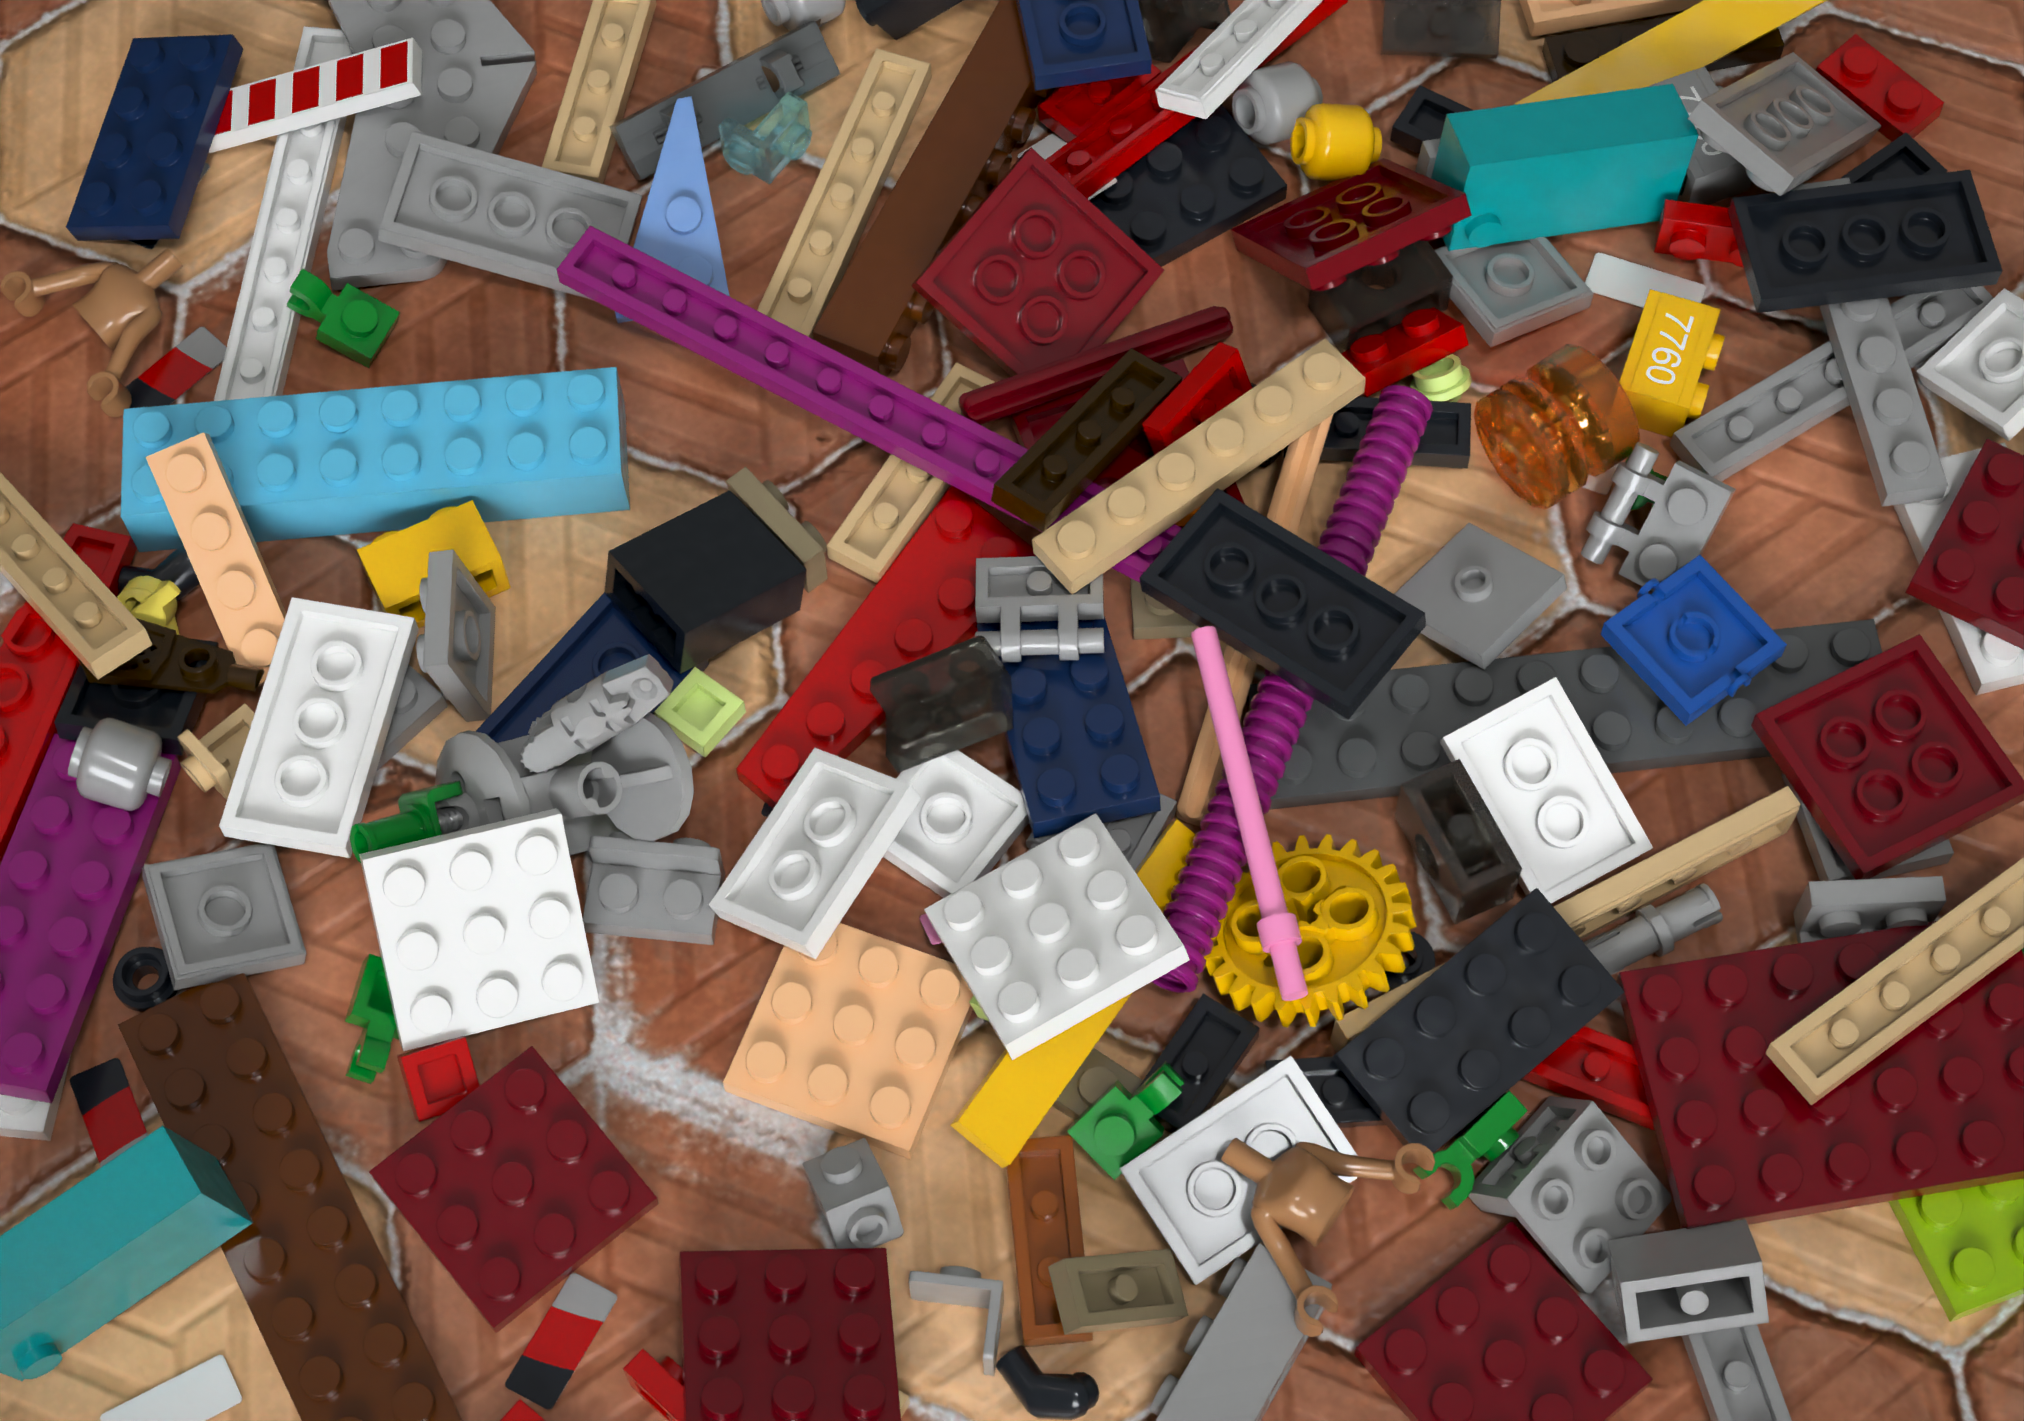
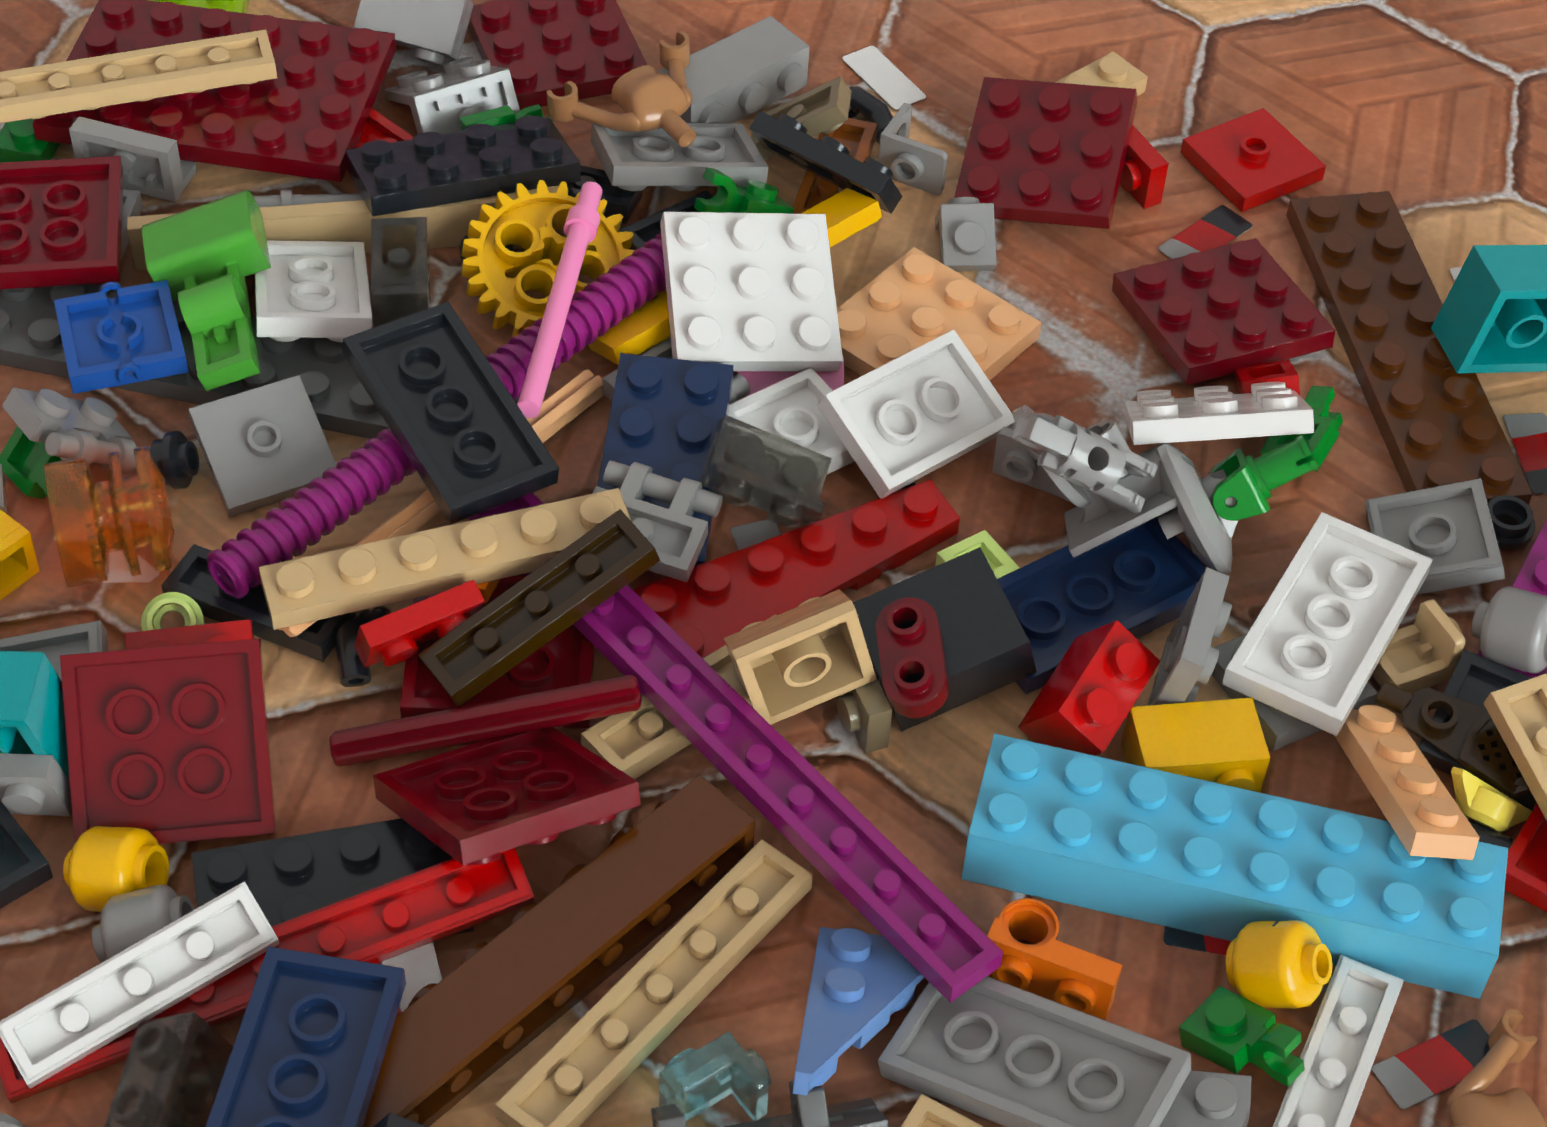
camera: 165 degrees left, 15 degrees down
none -> bright green plate [142,190,271,391]
none -> black plate [149,431,199,490]
none -> tan slope [723,589,877,725]
none -> black plate [749,111,902,214]
none -> dark red plate [876,597,949,718]
none -> orange plate [987,898,1123,1021]
none -> red brick [1018,620,1161,756]
none -> yellow head [1225,920,1332,1008]

